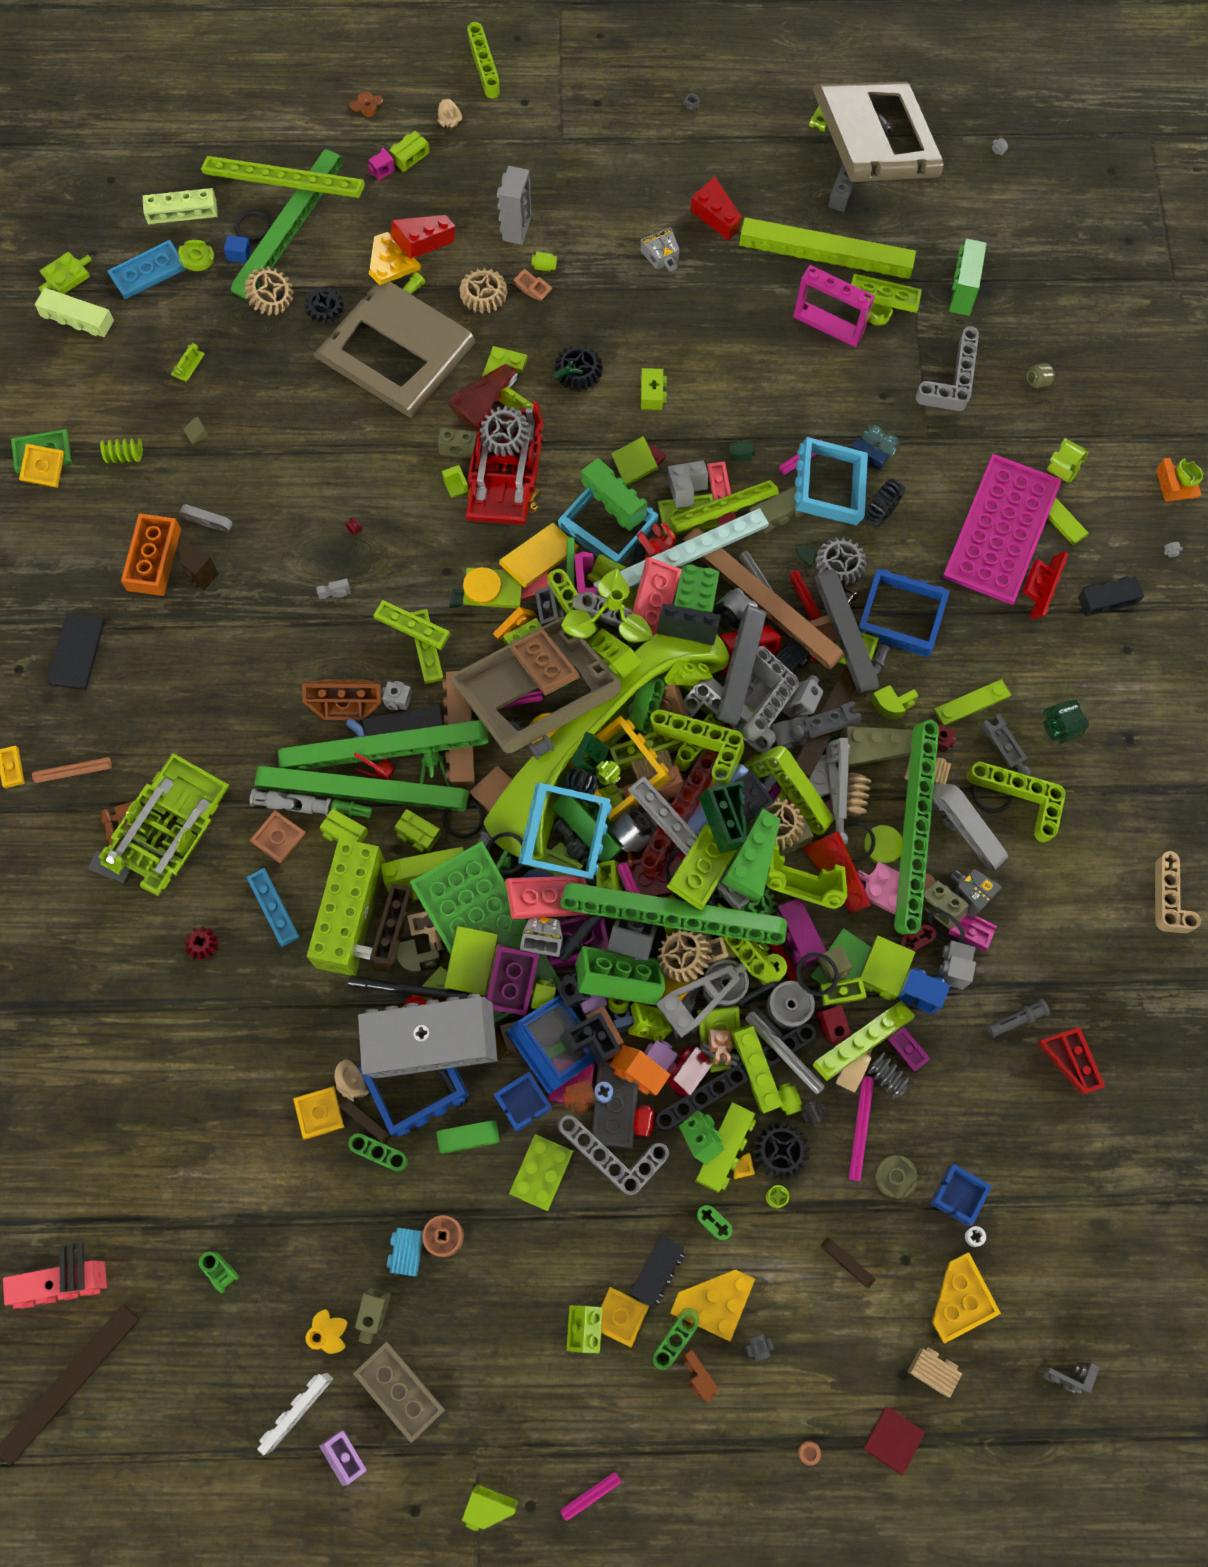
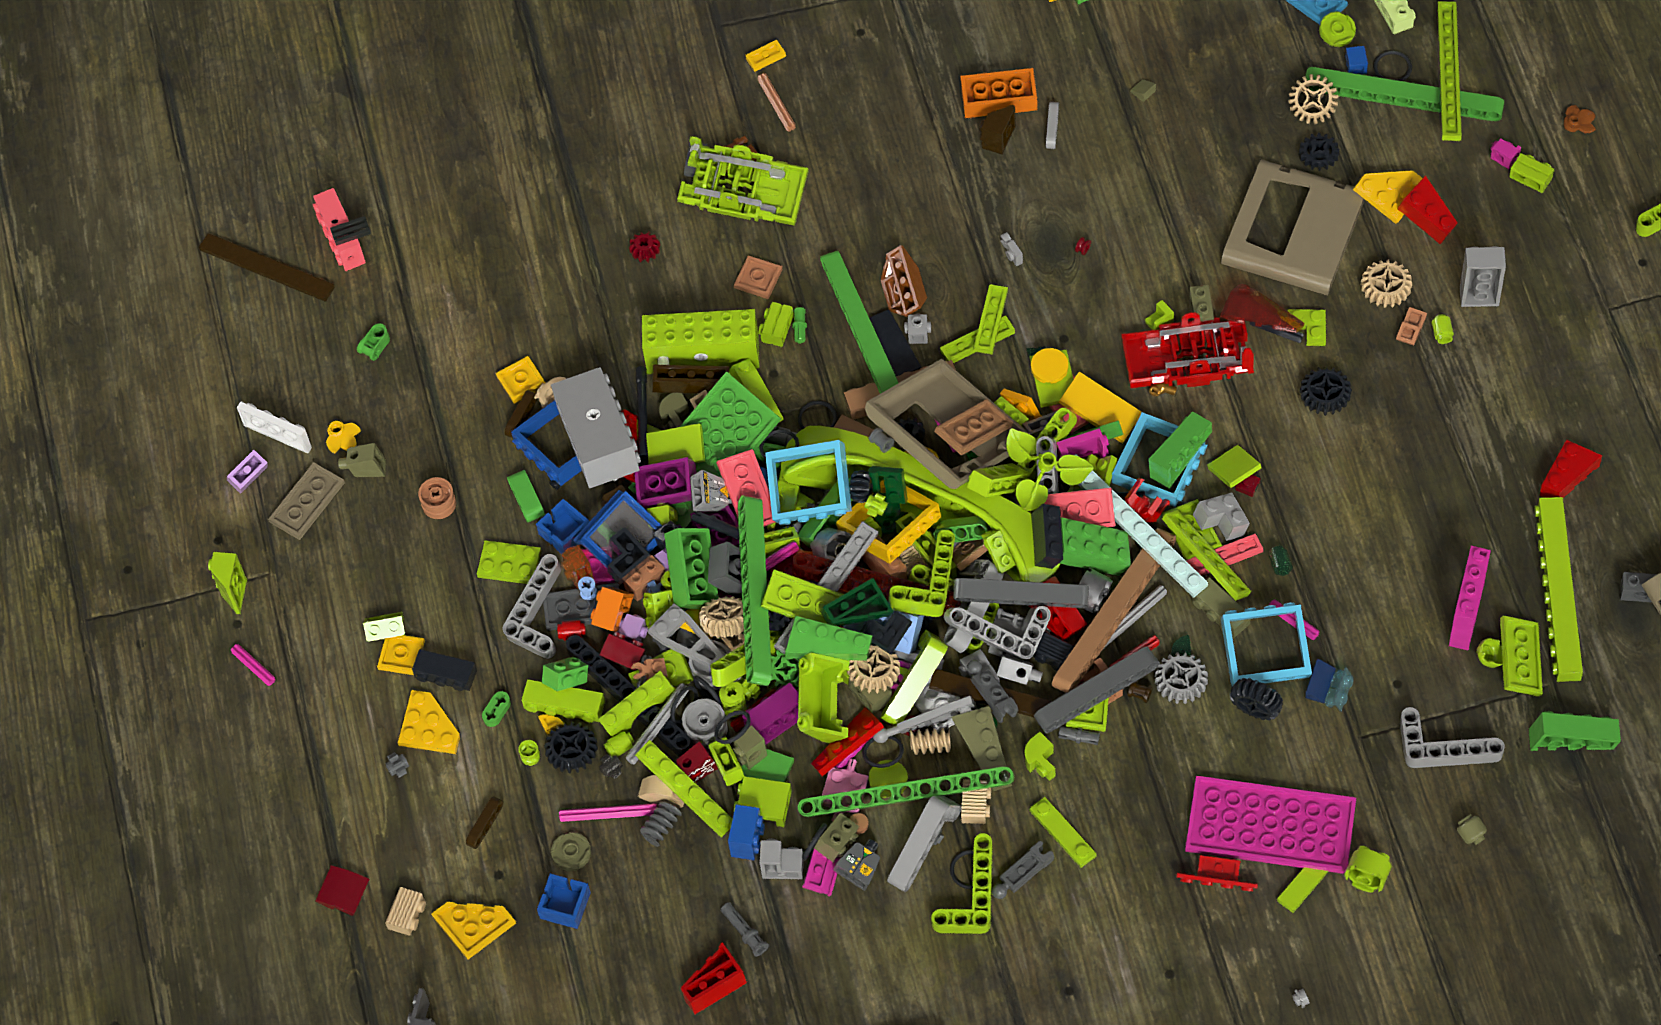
camera: 85 degrees right, 10 degrees down
black tile [47,613,105,690] -> none
lime piece [100,438,143,463] -> none
lime hinge [171,343,205,382] -> none
dark azure tile [246,868,300,947] -> none
light grey piece [250,789,332,816] -> none
bright green beam [254,766,469,811] -> none
medium blue arm [346,718,365,738] -> none
bright green beam [348,1133,408,1172] -> none
red plant [354,753,395,780] -> none
medium azure brick [387,1228,423,1277] -> none
lime brick [394,810,442,853] -> none
lime pin [402,272,426,295] -> none
bright green plant [419,751,451,787] -> none
tan hat [437,99,462,128] -> none
light grey gear [480,406,530,457] -> none
lime hinge [496,385,533,411] -> none
dark green bar [553,361,583,380] -> none
light grey torso [640,227,679,272] -> none
lime brick [641,368,667,410] -> none
bright green beam [653,1308,699,1370] -> none
dark orange plate [682,1349,718,1403] -> none
nougat tile [798,1441,821,1466] -> none
blue window [858,569,950,658] -> none
magenta plate [887,1026,930,1073] -> none
dark red beam [899,925,936,952] -> none
dark red brick [935,721,957,753] -> none
white bush [965,1226,986,1247] -> none
clear green brick [1043,700,1089,744] -> none
black brick [1078,576,1144,617] -> none
orange bracket [1156,458,1201,502] -> none
lime hair [1175,458,1203,487] -> none

